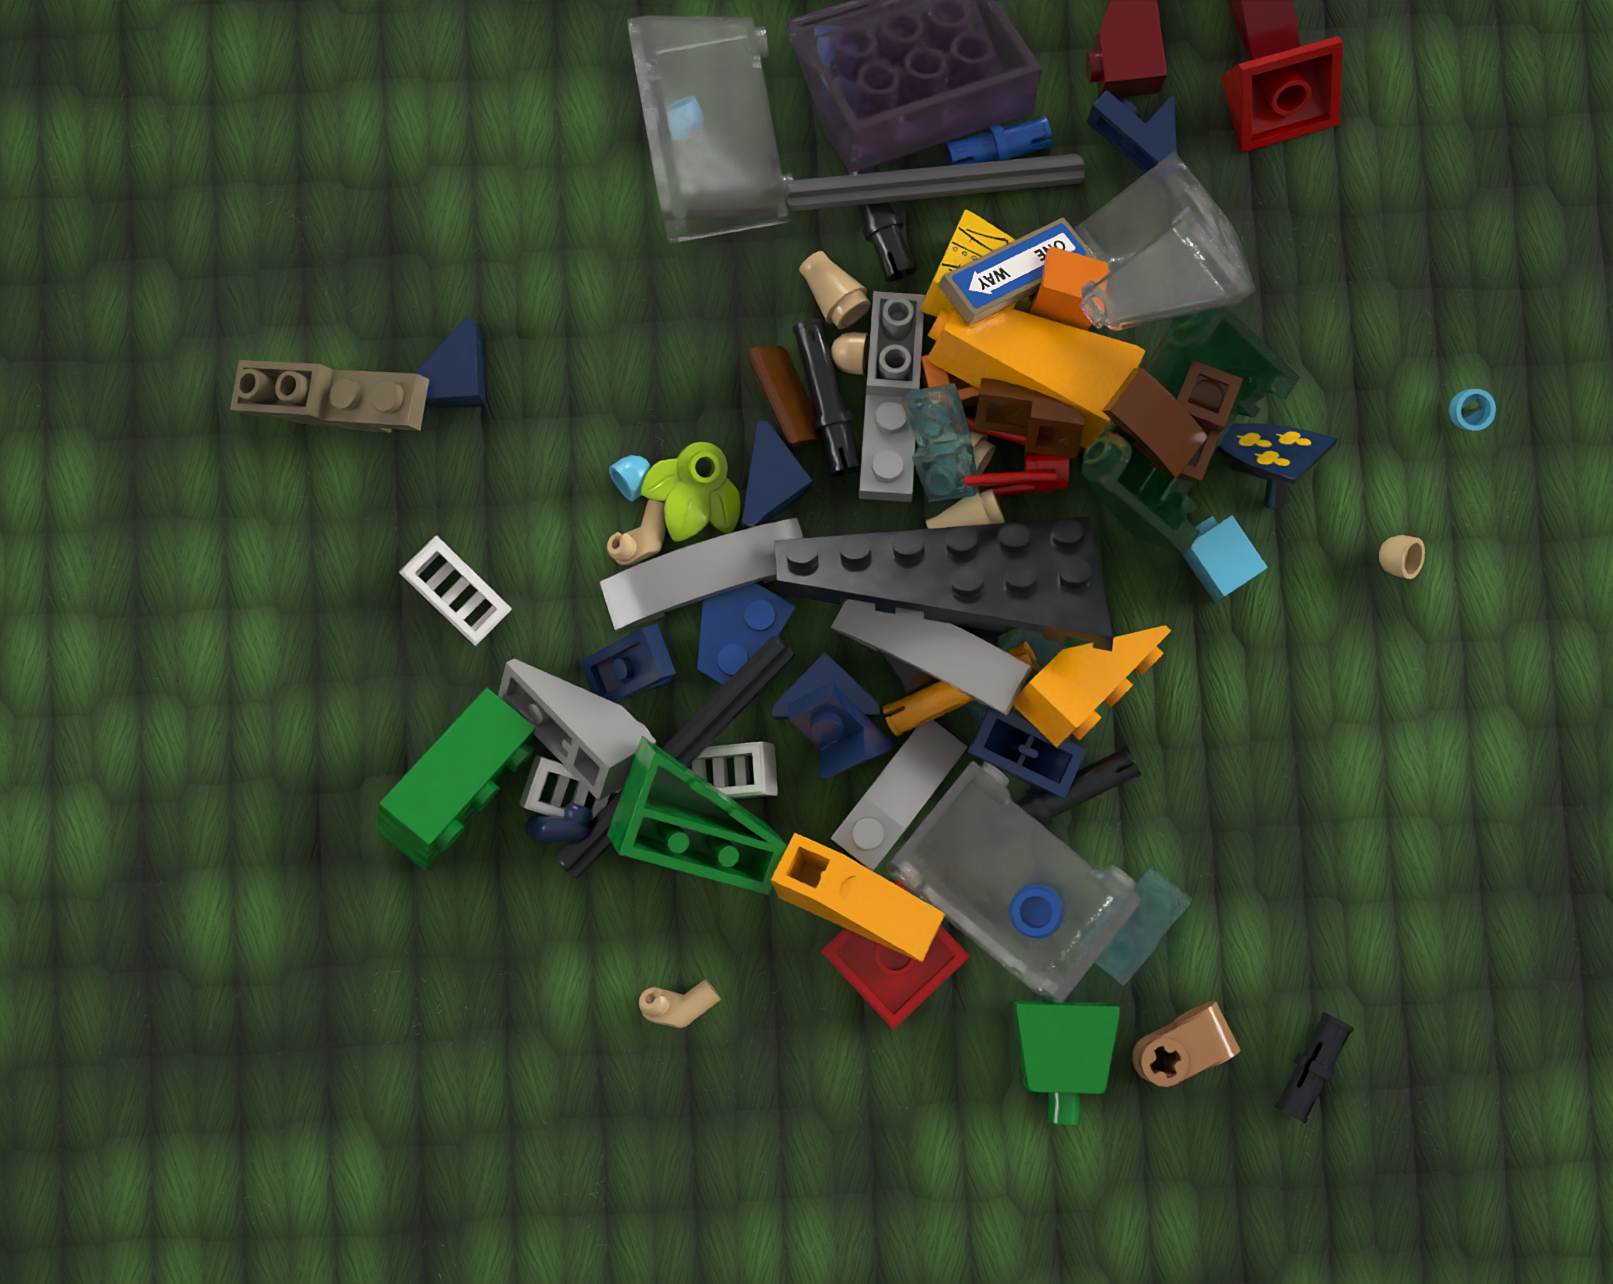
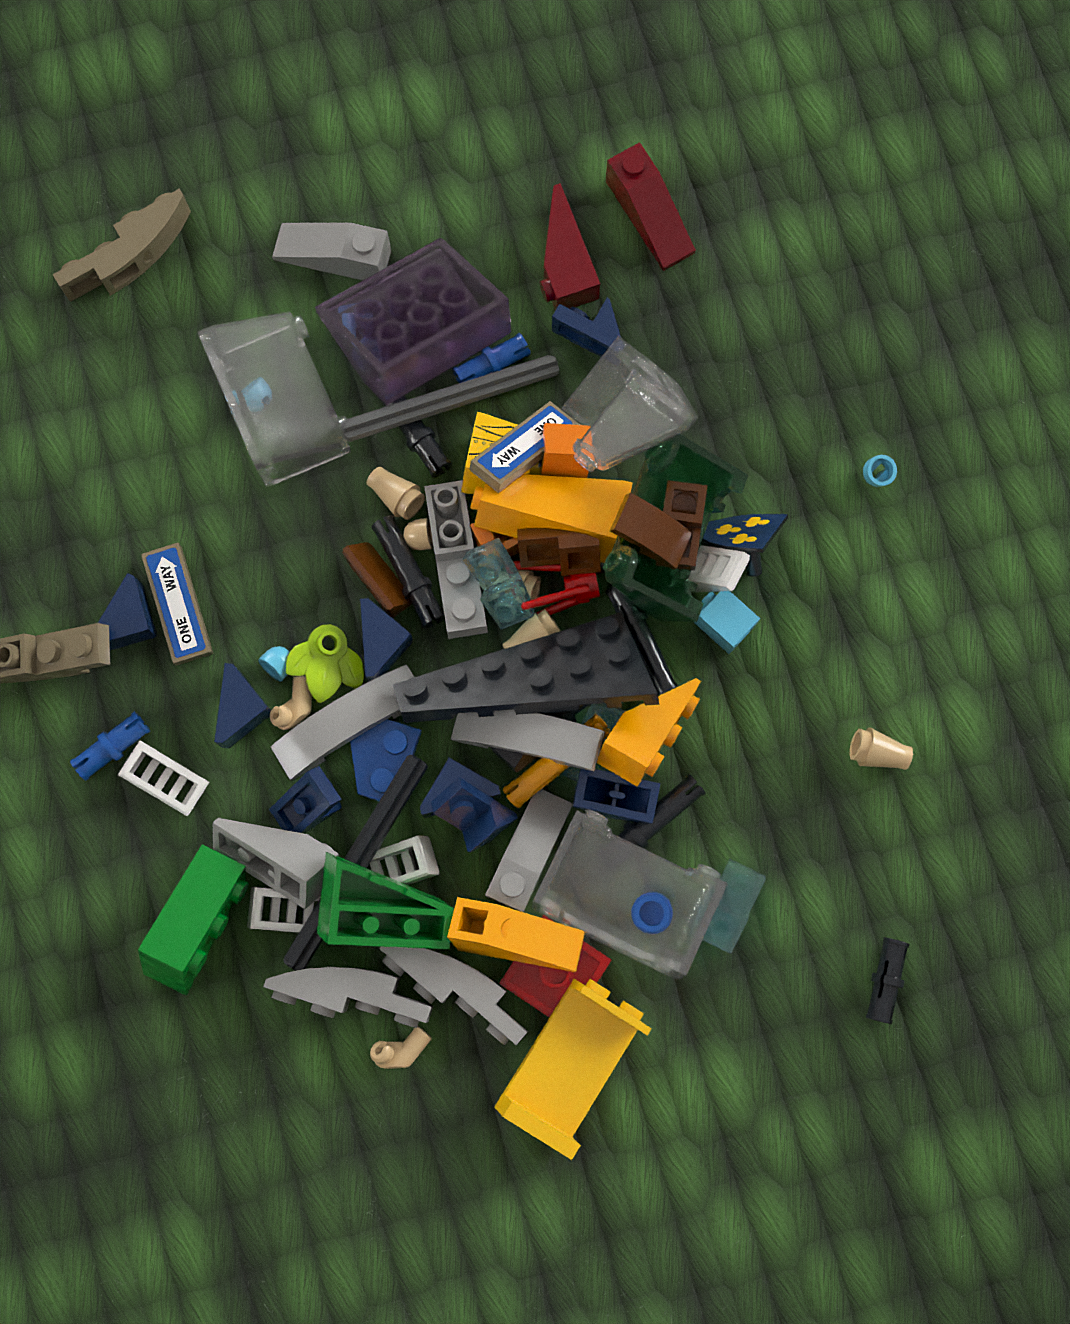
camera: 15 degrees left, 5 degrees down
dark blue arm [525,803,593,844] -> none
green torso [1012,1000,1120,1125] -> none
medium nougat piece [1131,1001,1241,1087] -> none
red slope [1221,36,1343,153] -> none
tan hinge [1379,535,1425,579] -> none
none -> blue pin [70,711,151,781]
none -> tile [141,542,214,666]
none -> dark blue slope [214,663,271,748]
none -> light grey slope [263,967,434,1028]
none -> light grey slope [380,946,527,1045]
none -> yellow panel [494,979,652,1160]
none -> black pin [605,581,678,696]
none -> white slope [674,545,750,592]
none -> tan cone [849,728,913,770]

